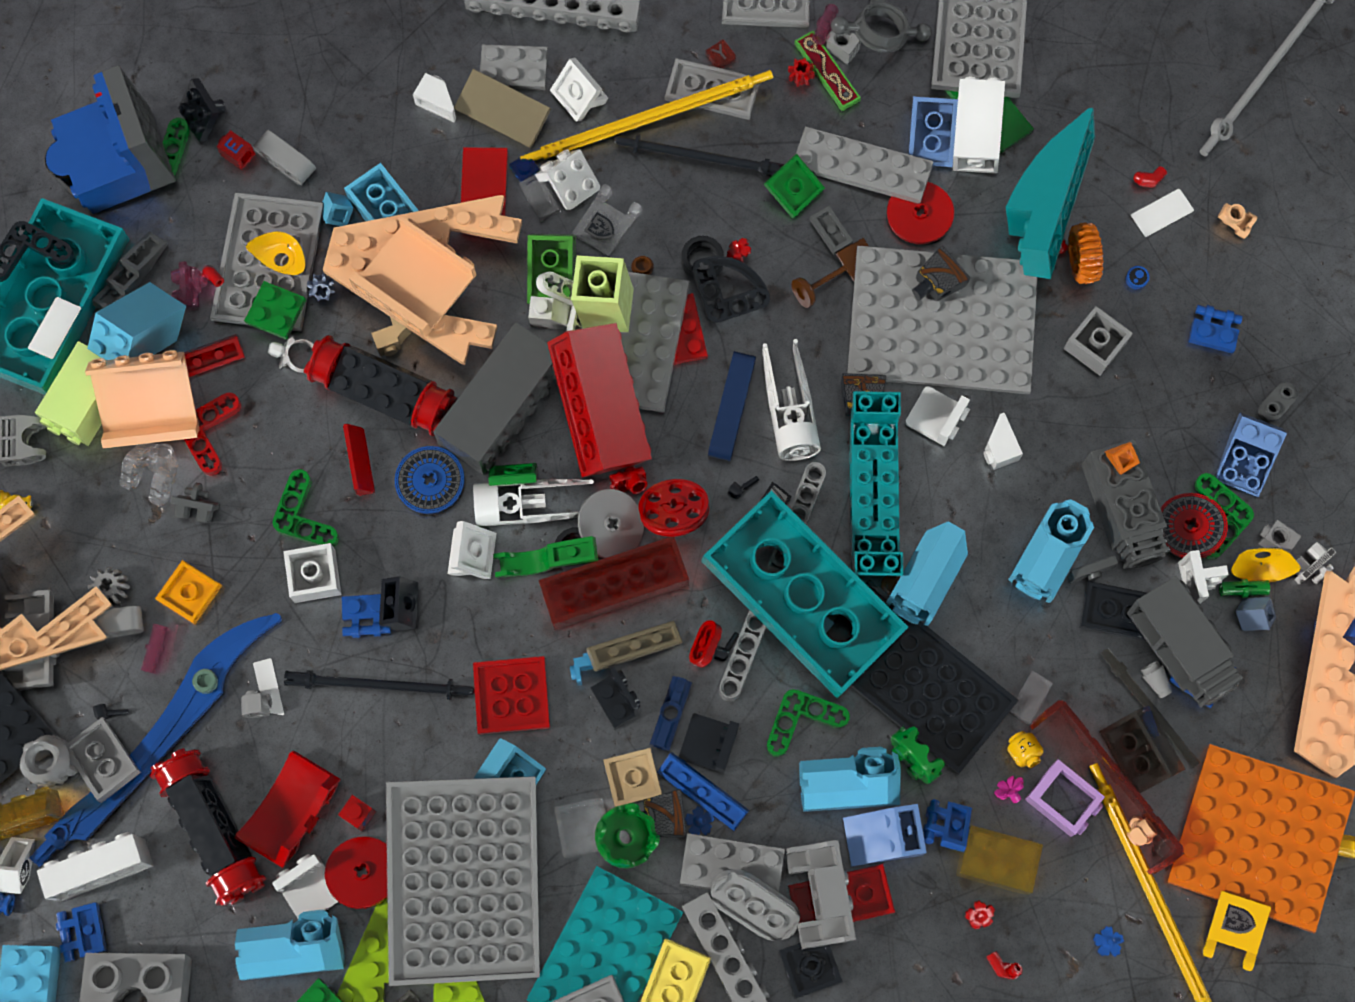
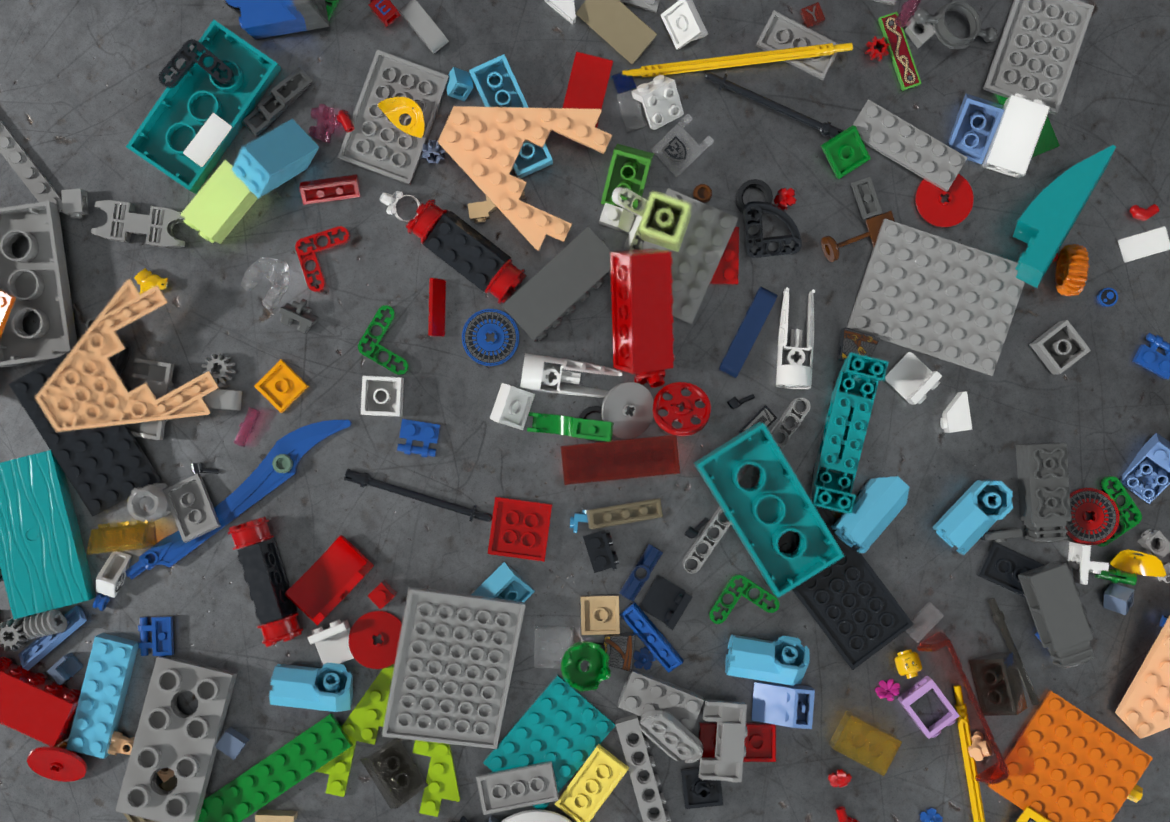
camera: 10 degrees right, 15 degrees up
white brick [37,832,154,902] -> none
light nougat panel [85,350,199,448] -> none
light grey plate [241,690,272,718] -> none
green plate [244,281,306,340] -> none
white sticker [253,658,284,715] -> none
light nougat panel [349,216,476,338] -> none
black brick [379,576,418,631] -> none
green tile [488,463,538,486] -> none
red plate [689,620,722,667] -> none
green plate [890,726,945,784] -> none
torso [912,245,970,301] -> none
blue plate [923,799,972,852] -> none
orange slope [1105,442,1140,475] -> none
light grey cone [1141,661,1173,698] -> none

